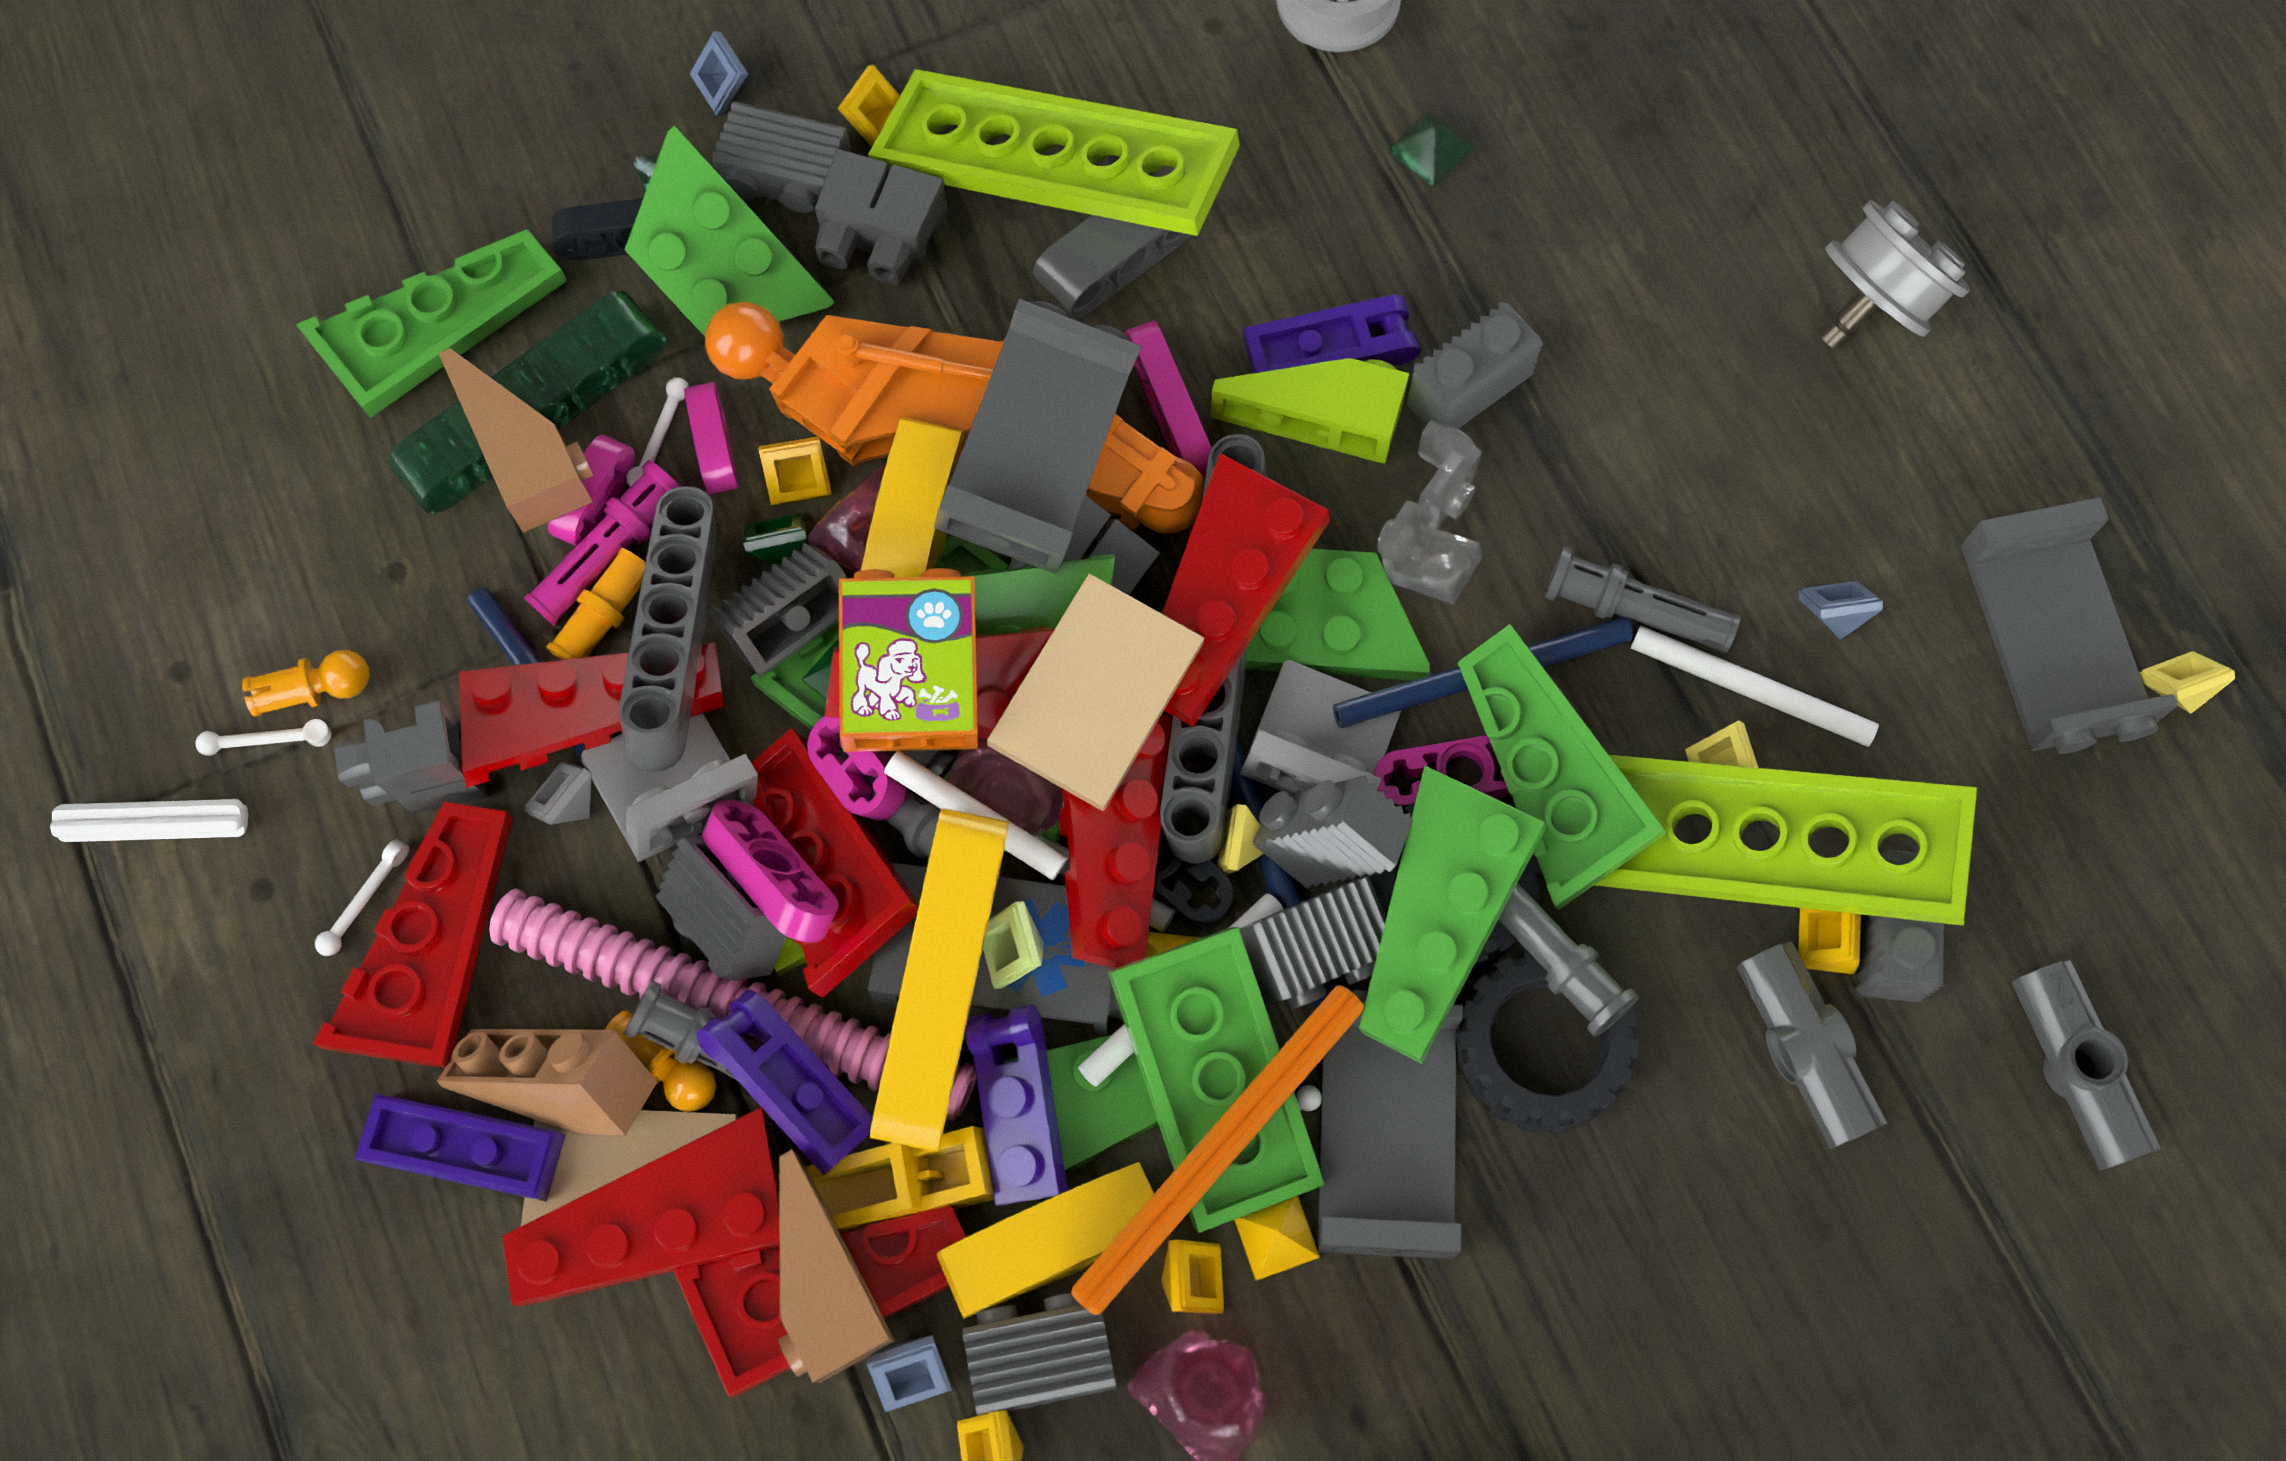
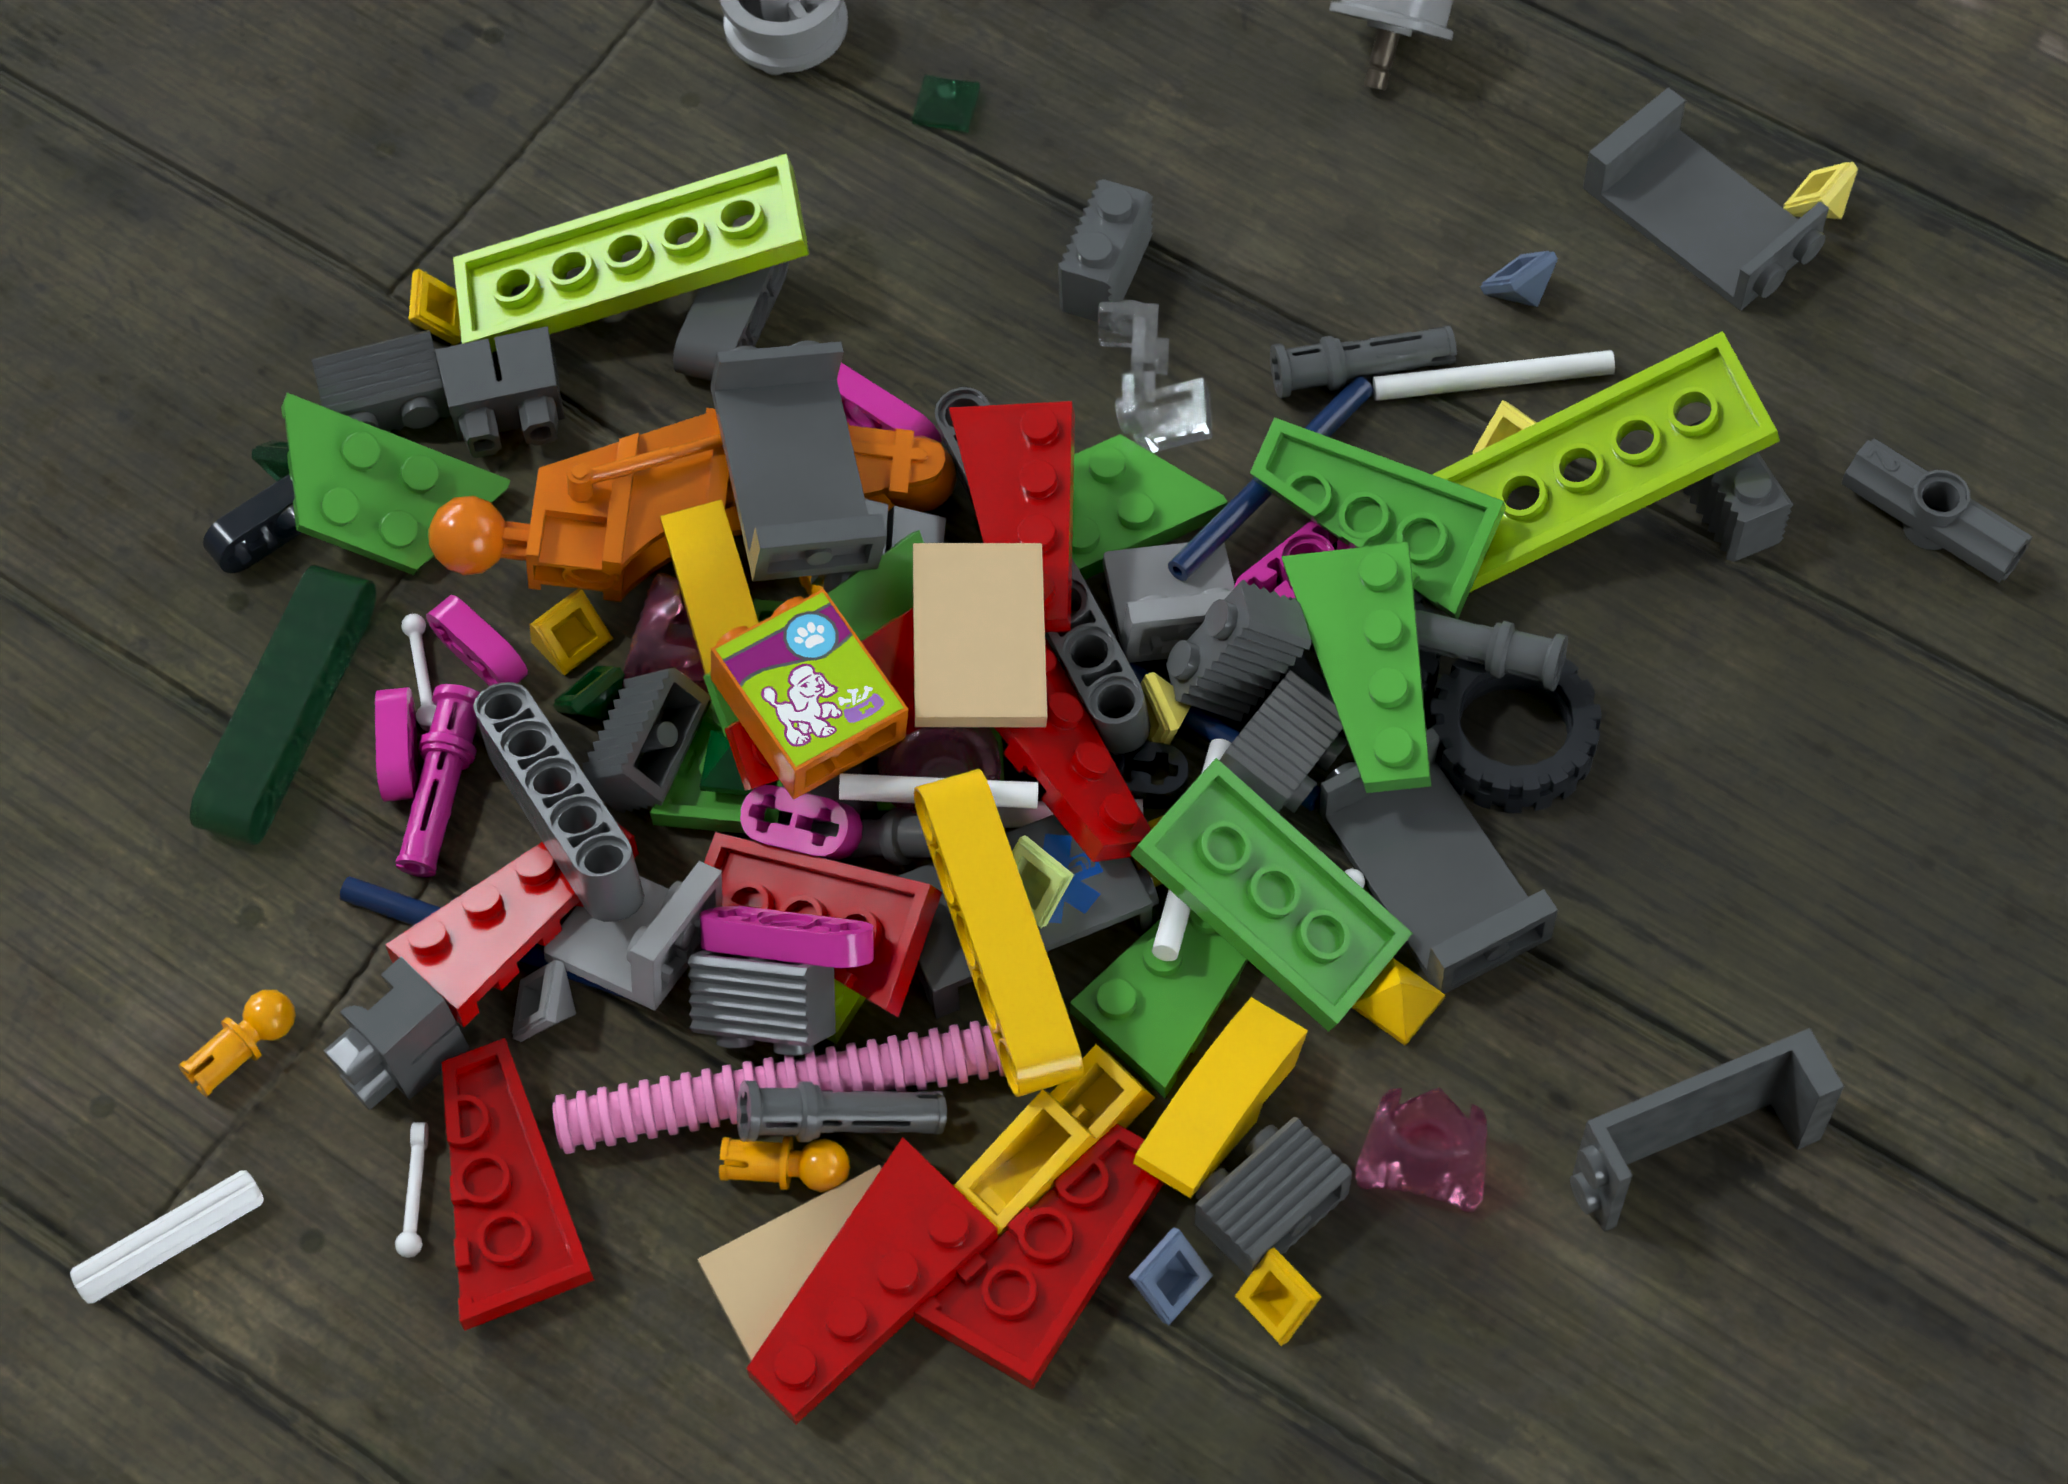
camera: 30 degrees left, 10 degrees down
white hinge [195,719,332,756] -> none
bright green wing [296,229,567,418] -> none
dark purple tile [355,1094,566,1202] -> none
medium nougat slope [437,1029,657,1136] -> none
medium nougat slope [438,348,594,533] -> none
light orange pin [546,547,646,660] -> none
sand blue slope [690,31,749,116] -> none
dark purple plate [696,990,873,1176] -> none
medium nougat slope [778,1150,895,1383] -> none
dark purple plate [965,1004,1068,1206] -> none
orange axle [1072,985,1364,1315] -> none
yellow slope [1161,1240,1224,1314] -> none
lime slope [1211,358,1409,464] -> none
dark purple plate [1243,294,1421,373] -> none
dark grey piece [1736,941,1887,1149] -> none
yellow slope [1798,908,1861,975] -> none

